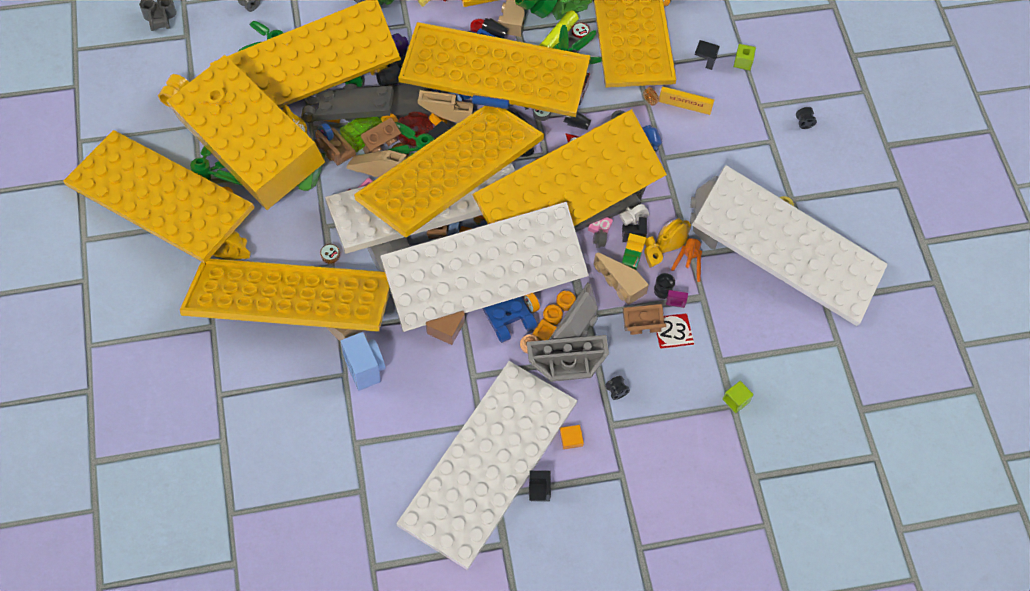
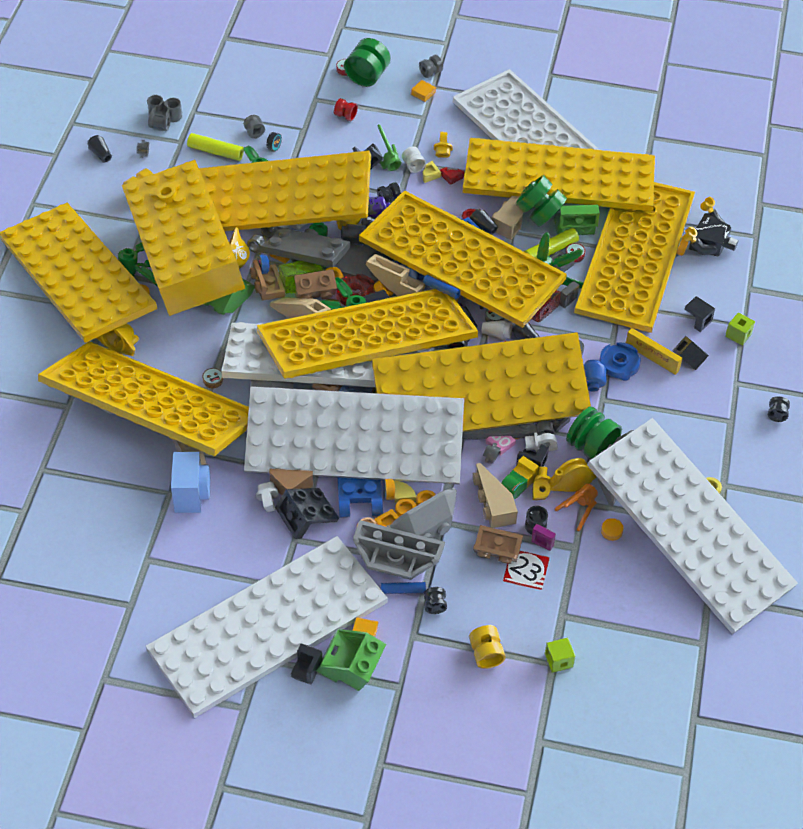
camera: 25 degrees right, 10 degrees down
clear orange tile [643,87,660,106] -> none
none -> black cone [87,135,112,162]
none -> clear smoke plate [136,139,149,158]
none -> neon yellow piece [187,133,244,161]
none -> white piece [256,482,278,513]
none -> black tile [266,132,282,151]
none -> black bracket [275,488,339,539]
none -> bright green piece [316,629,386,691]
none -> black wheel [377,182,401,203]
none -> blue piece [381,582,426,594]
none -> light yellow tile [394,481,416,503]
none -> yellow wheel [469,625,506,669]
none -> white cone [482,320,512,340]
none -> dark grey tile [559,281,579,308]
none -> green wheel [566,407,622,459]
none -> blue plate [599,342,641,381]
none -> light orange tile [601,518,624,541]
none -> black panel [672,336,709,370]

